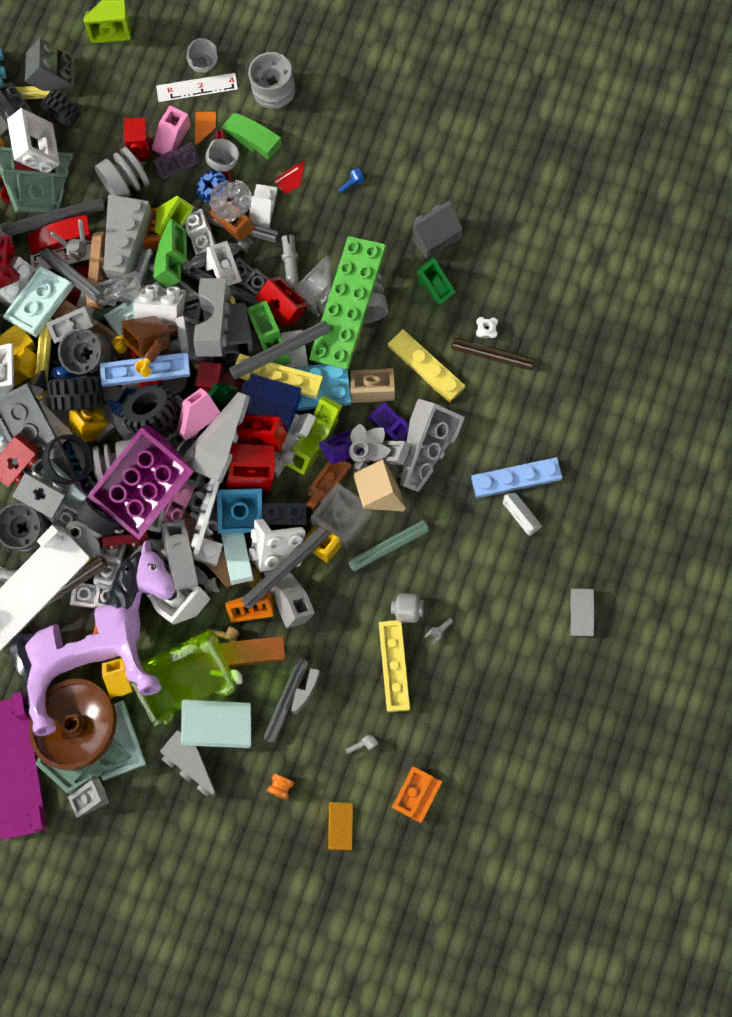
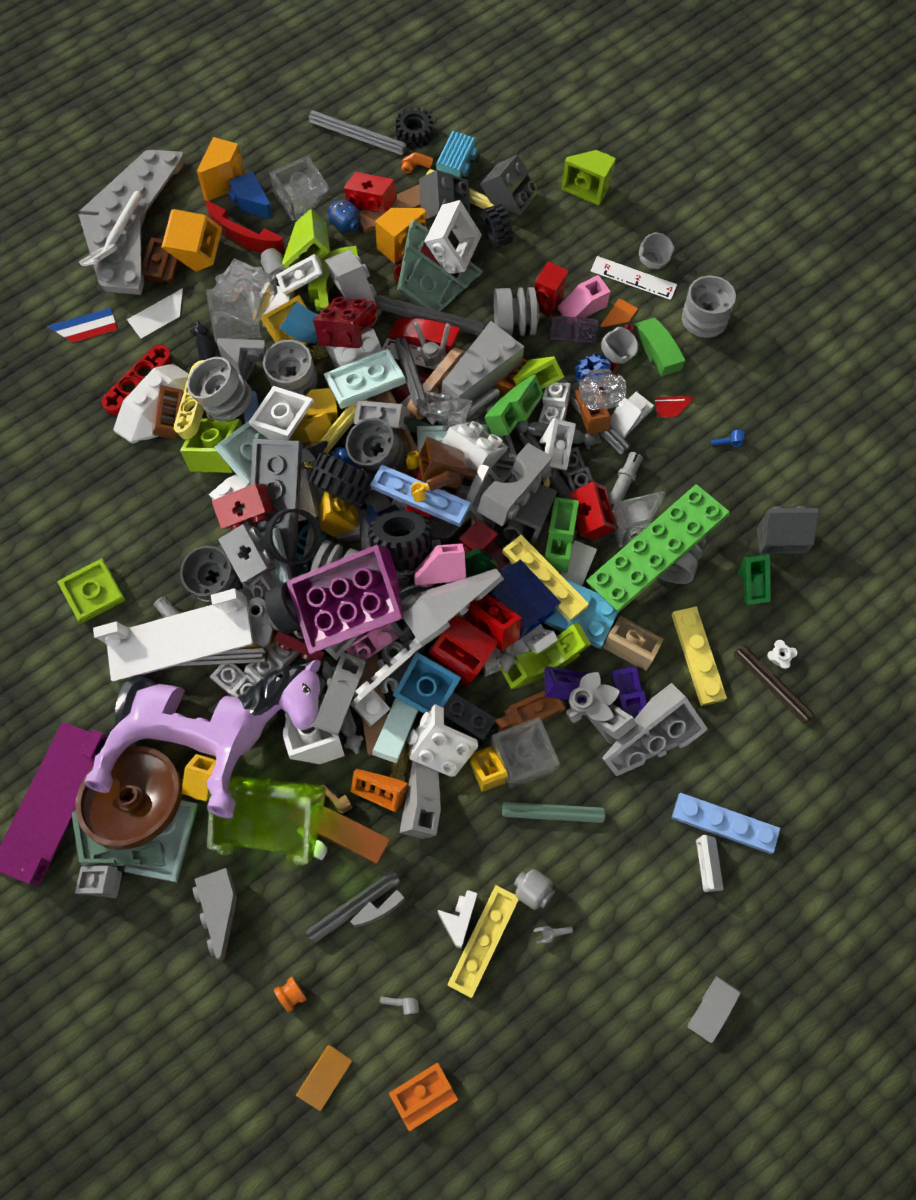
camera: 25 degrees right, 5 degrees down
light aqua tile [181,700,251,748] -> none
dark grey axle [230,321,330,379] -> none
dark grey axle [241,526,329,609] -> none
tan slope [354,459,406,511] -> none
none -> white slope [438,890,477,949]

